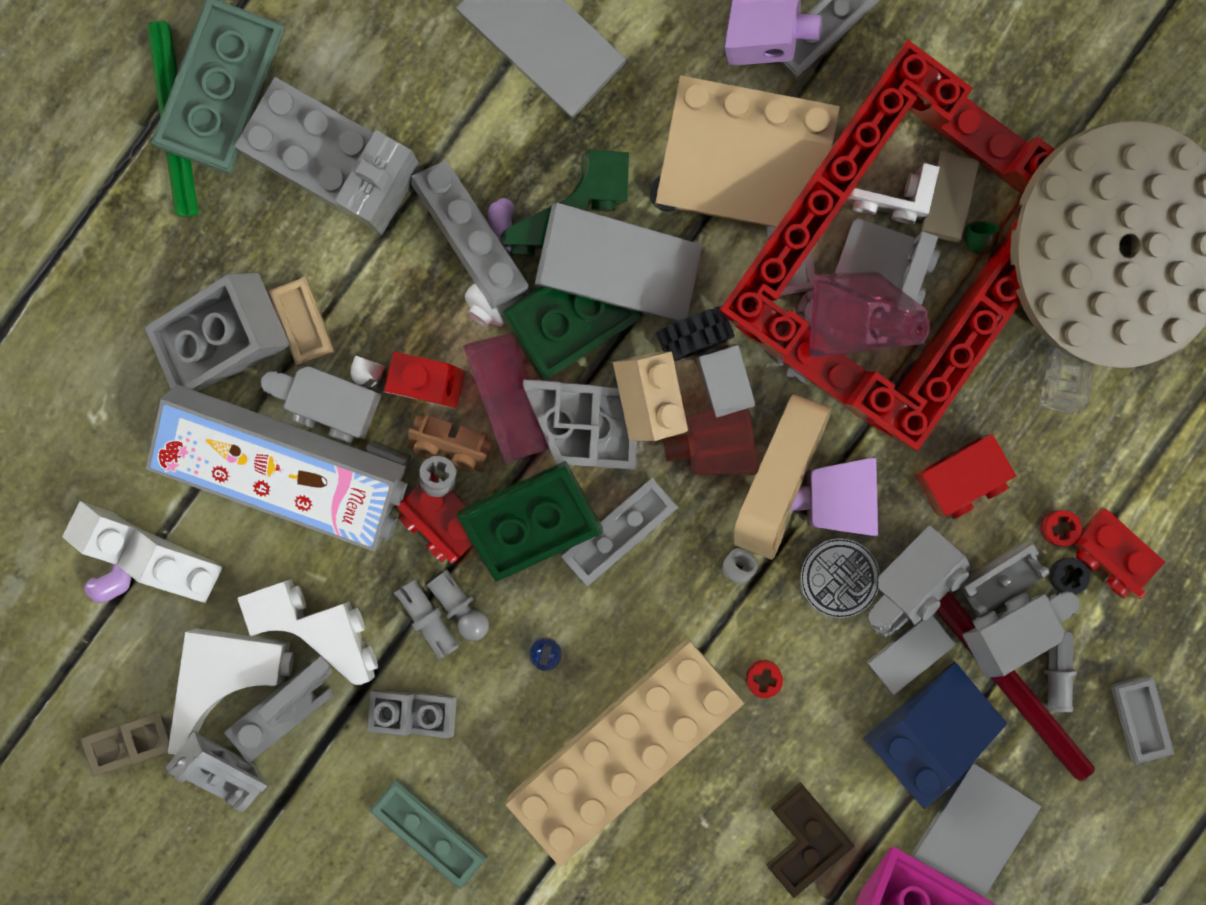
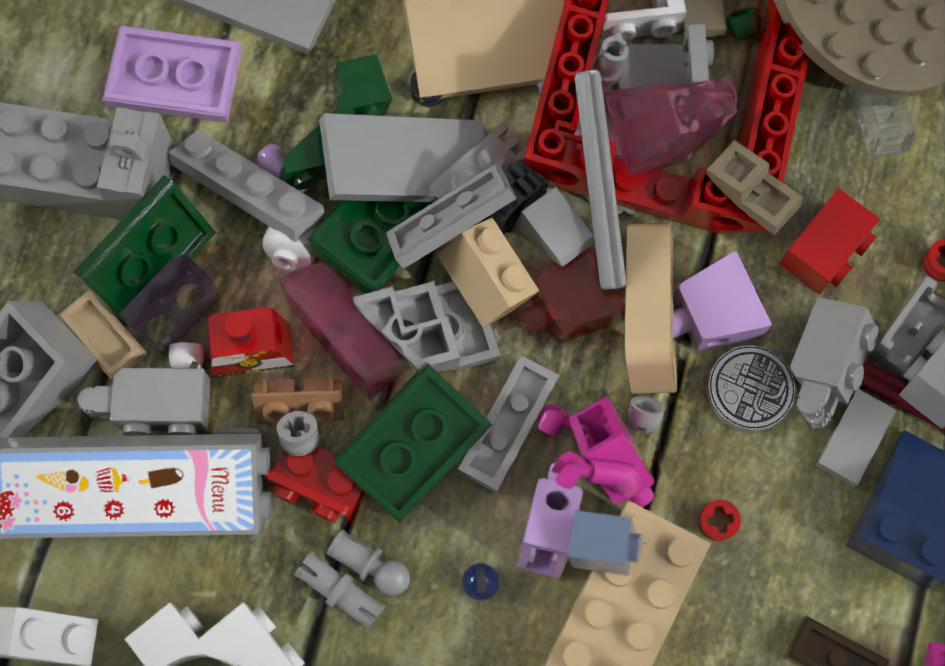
camera: 25 degrees left, 15 degrees down
none -> dark green tile [73,175,216,327]
none -> lavender tile [102,26,243,123]
none -> piece [119,255,221,357]
none -> light grey tile [386,164,516,269]
none -> light grey hinge [428,122,527,199]
none -> lavender torso [516,463,583,579]
none -> dark pink torso [537,396,655,507]
none -> sand blue brick [567,510,642,575]
none -> light grey axle [575,70,626,290]
none -> light grey pin [591,36,629,98]
none -> dark tan slope [706,140,803,235]

